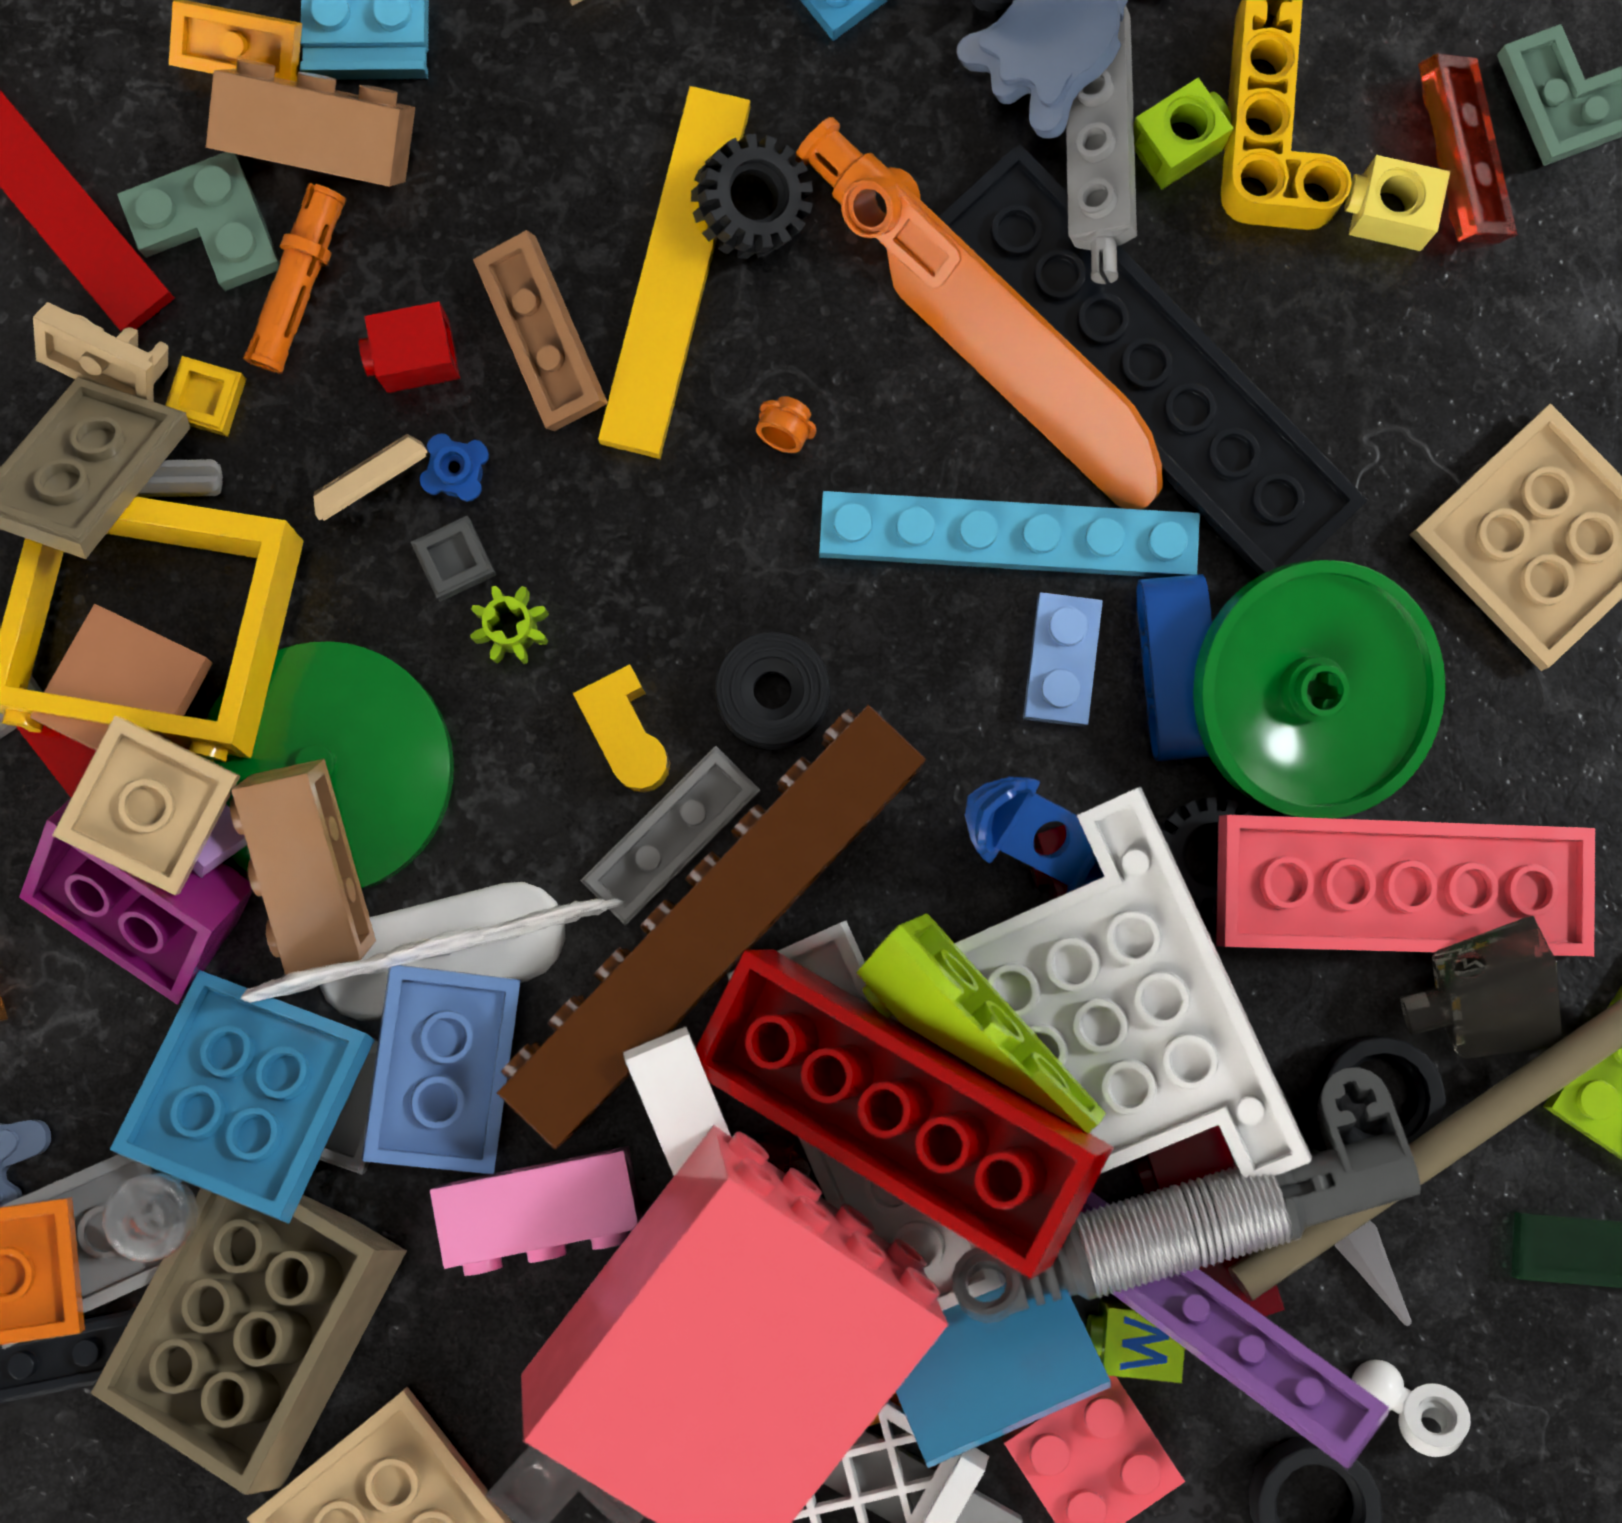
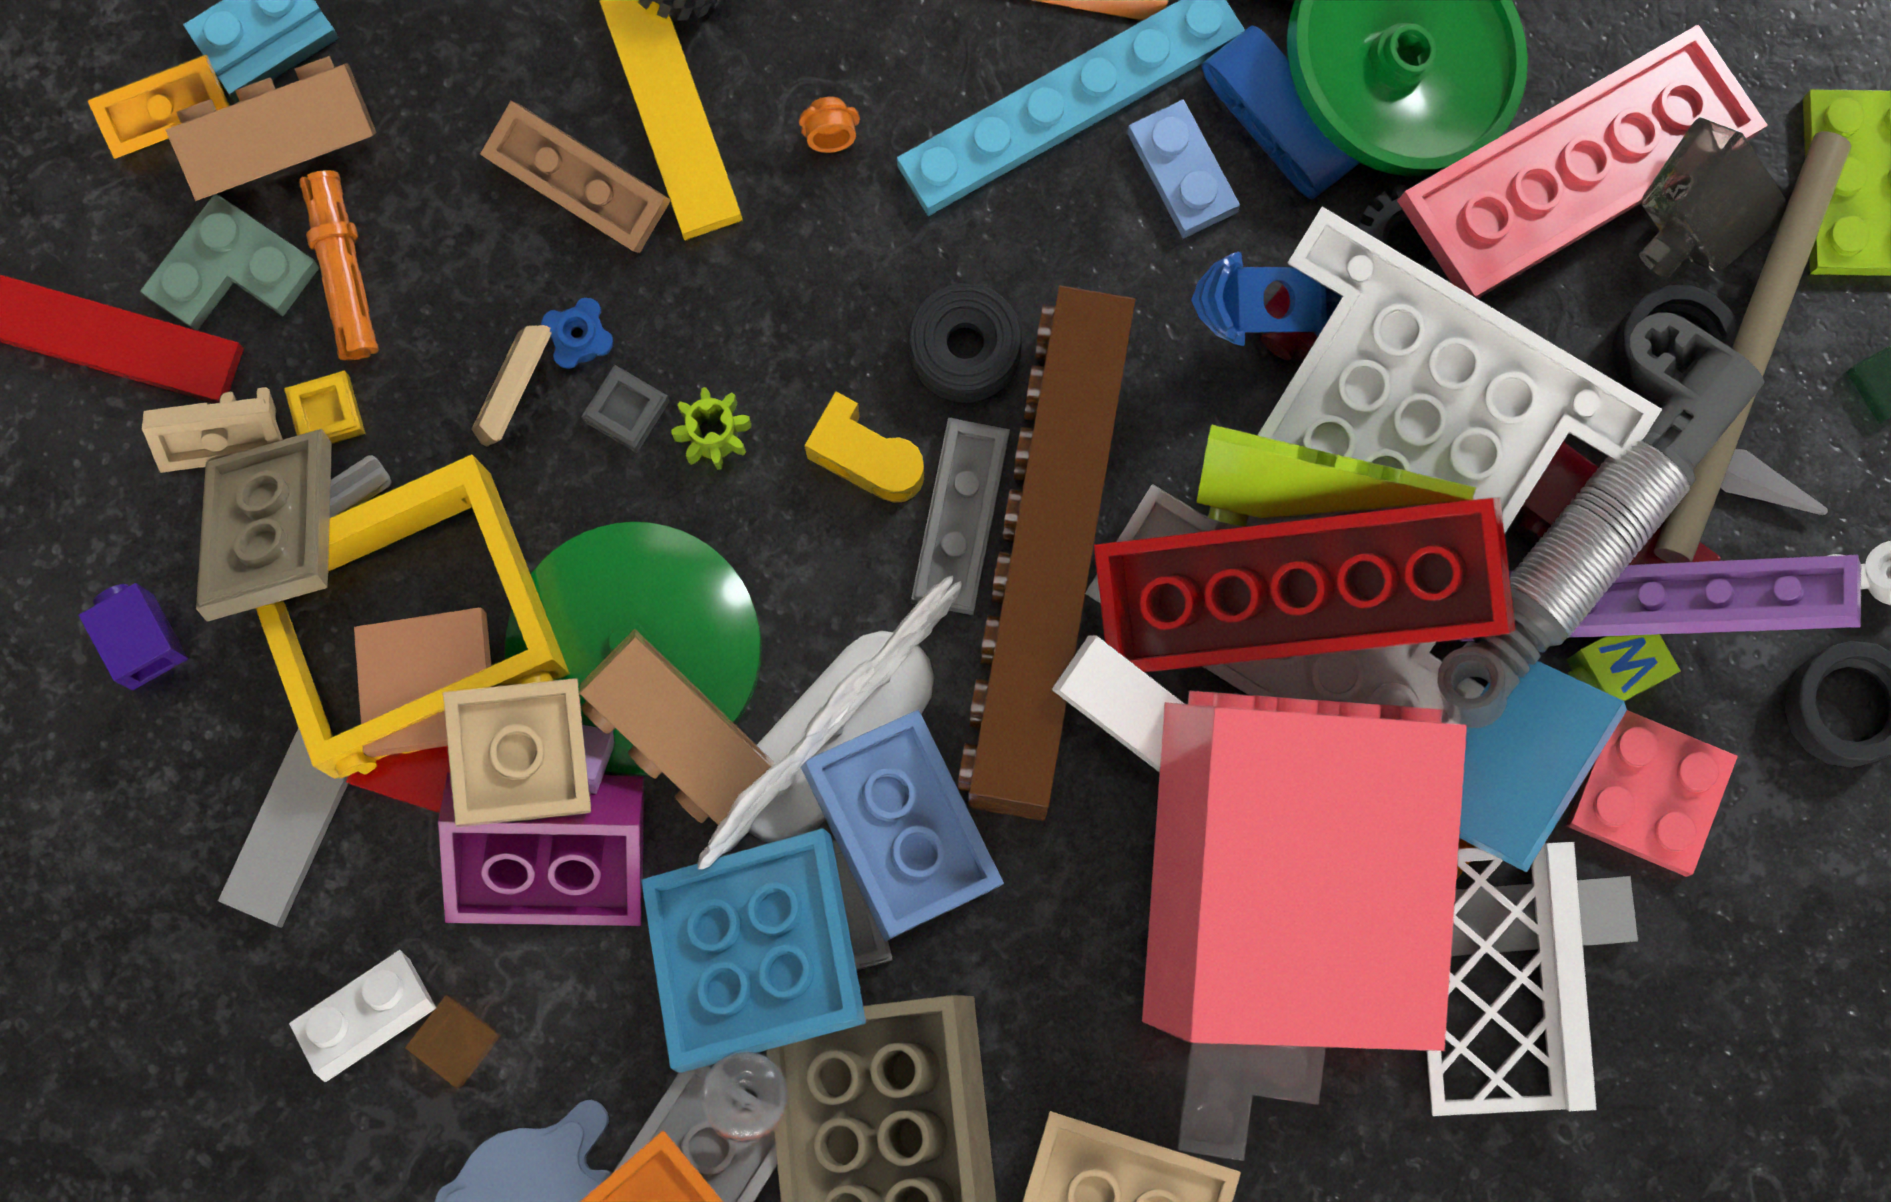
camera: 30 degrees left, 5 degrees down
red brick [359,301,461,393] -> none
bright pink brick [430,1146,642,1276] -> none

